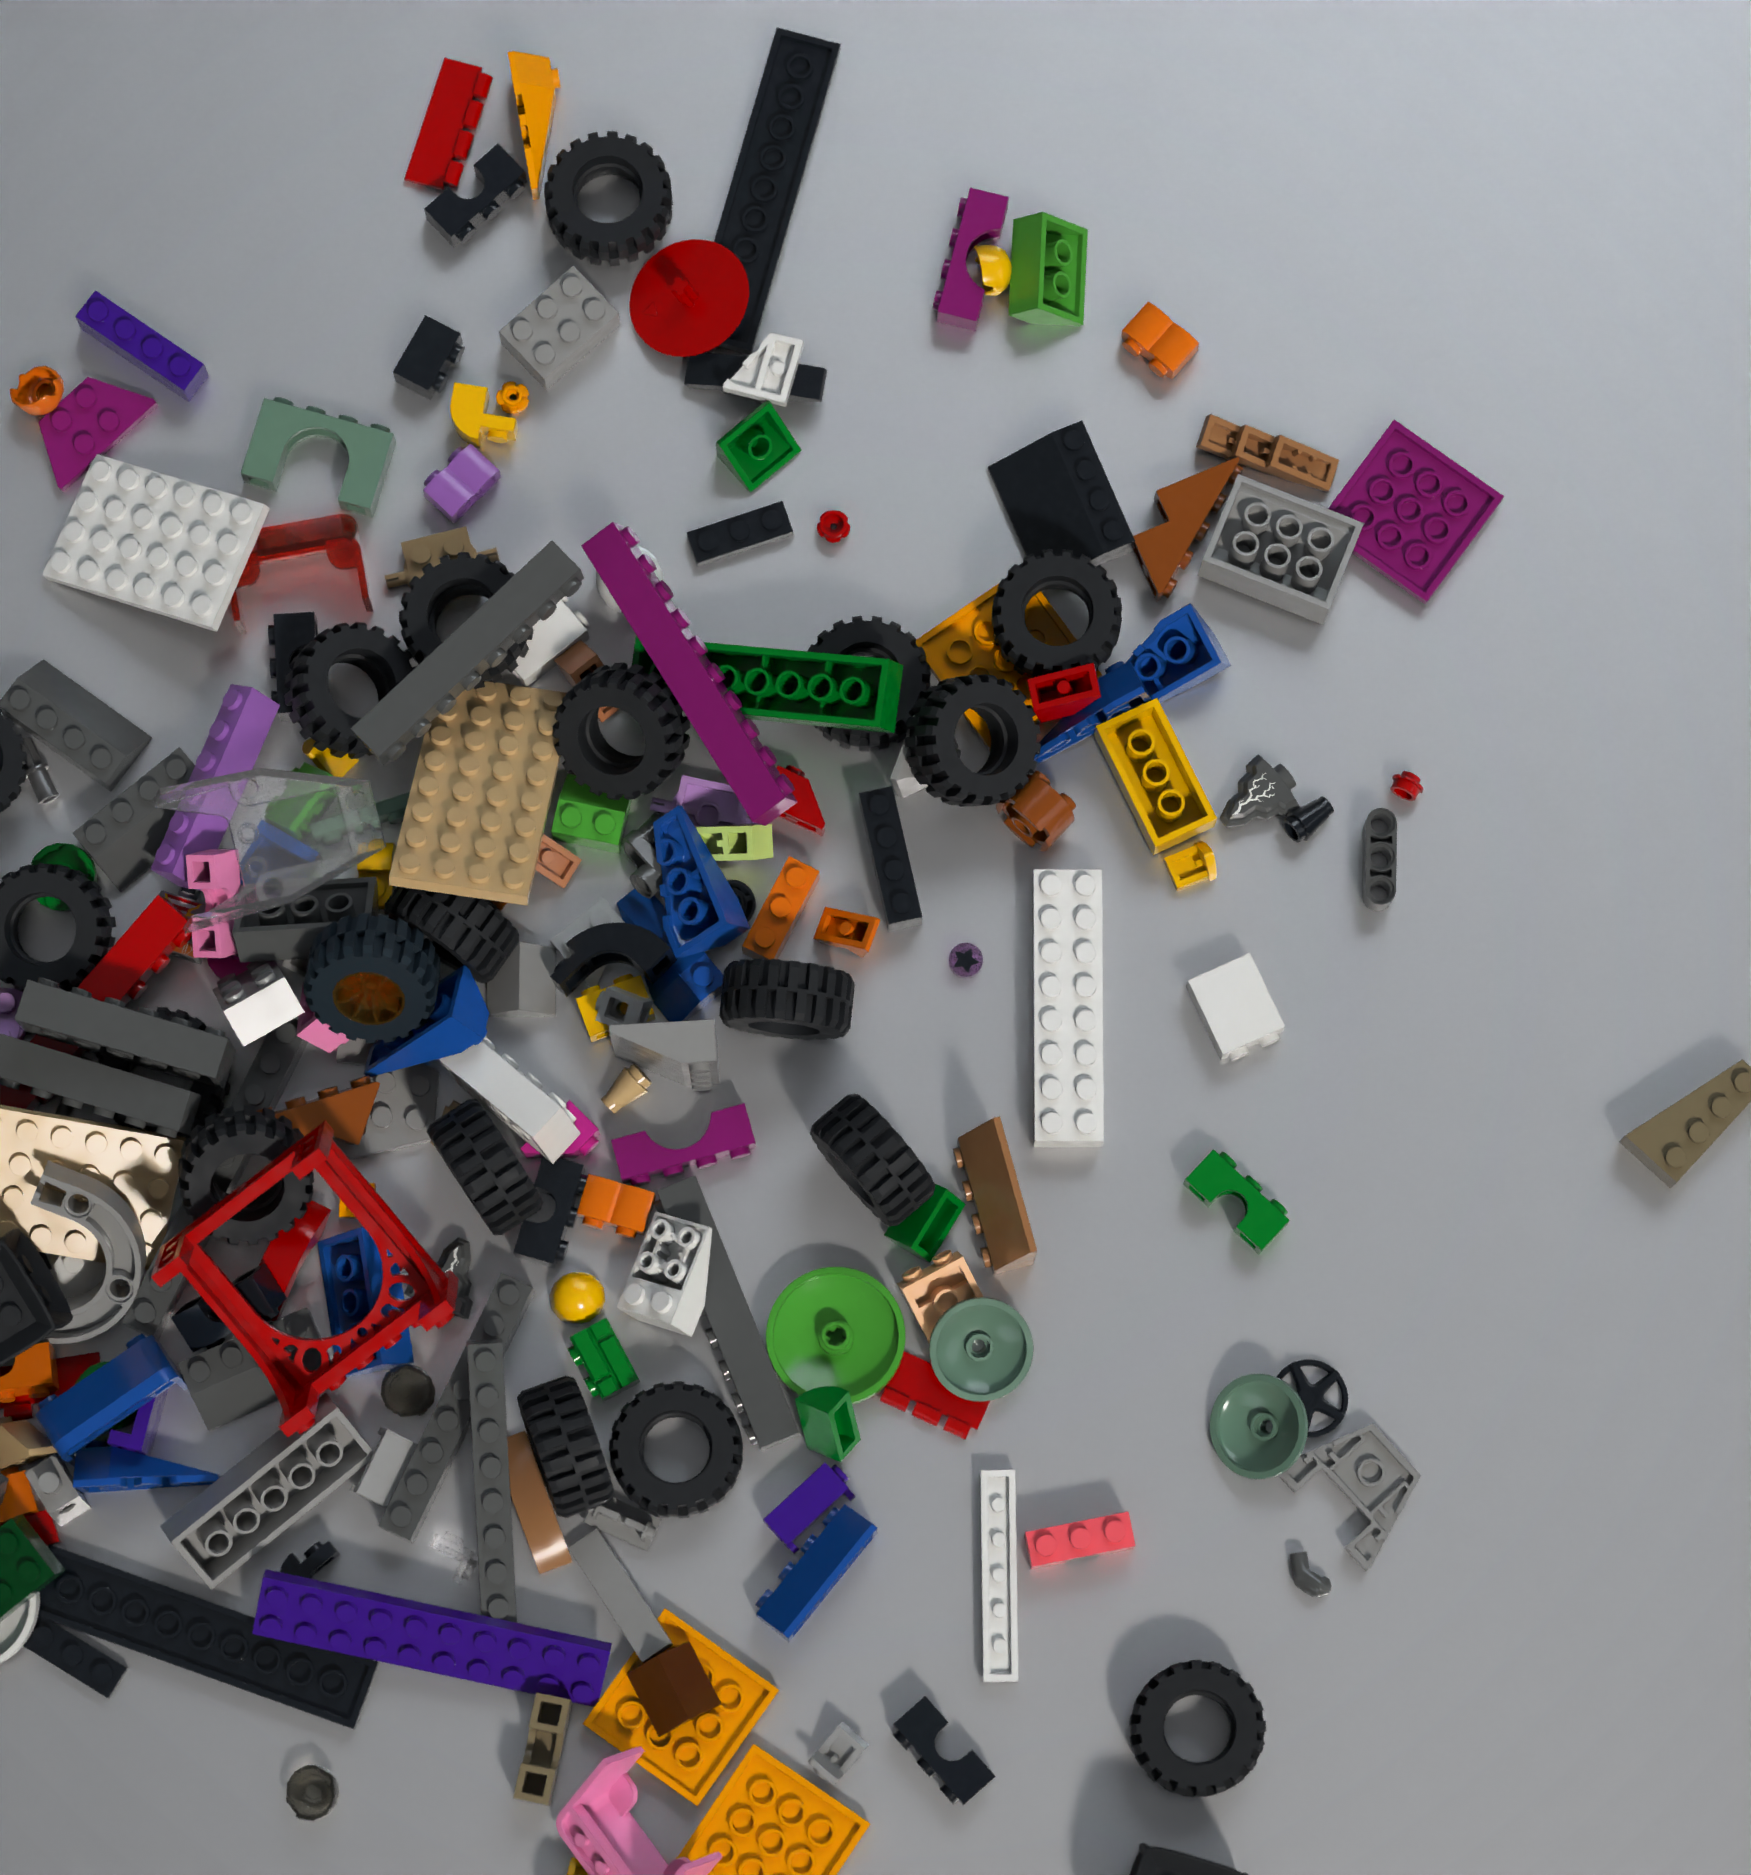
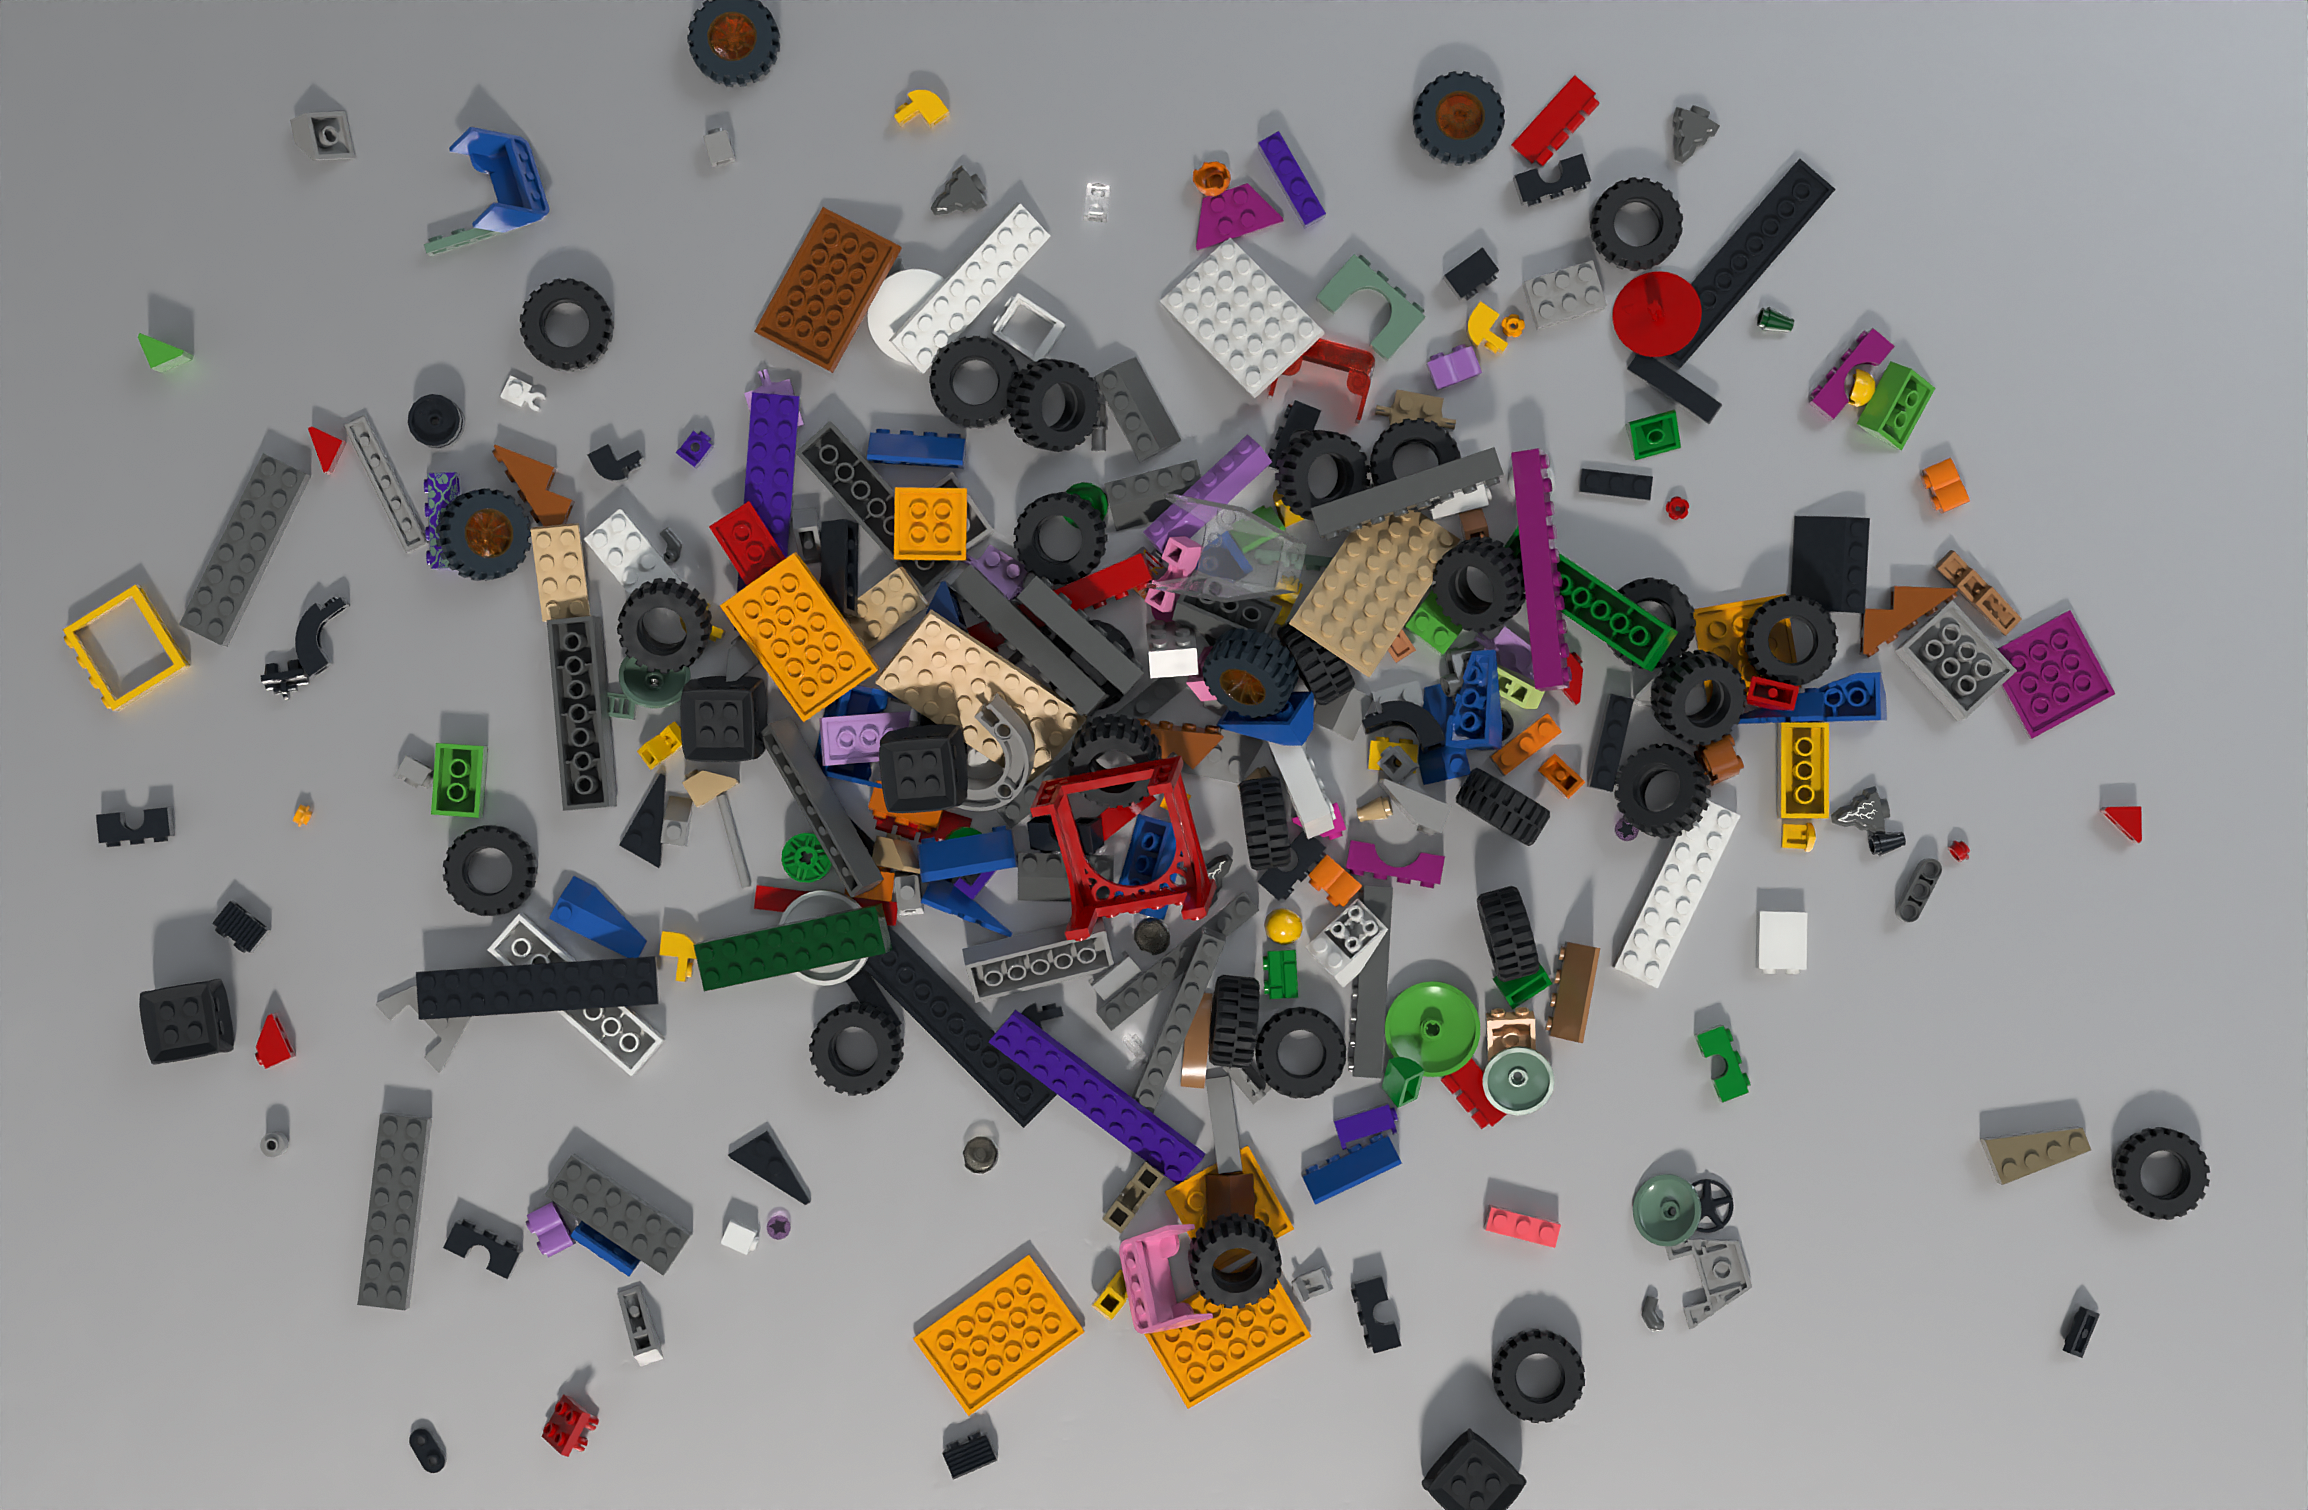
camera: 30 degrees right, 10 degrees up
light orange wedge [508,51,561,200] -> none
white wing [723,332,804,407] -> none
white plate [980,1470,1019,1682] -> none
none -> black tyre [809,1001,904,1096]
none -> black tyre [1188,1213,1282,1309]
none -> black wheel [1413,71,1505,166]
none -> black tyre [1614,743,1711,839]
none -> dark grey rock [1673,105,1720,164]
none -> dark green cone [1757,307,1794,332]
none -> red slope [2099,806,2142,844]

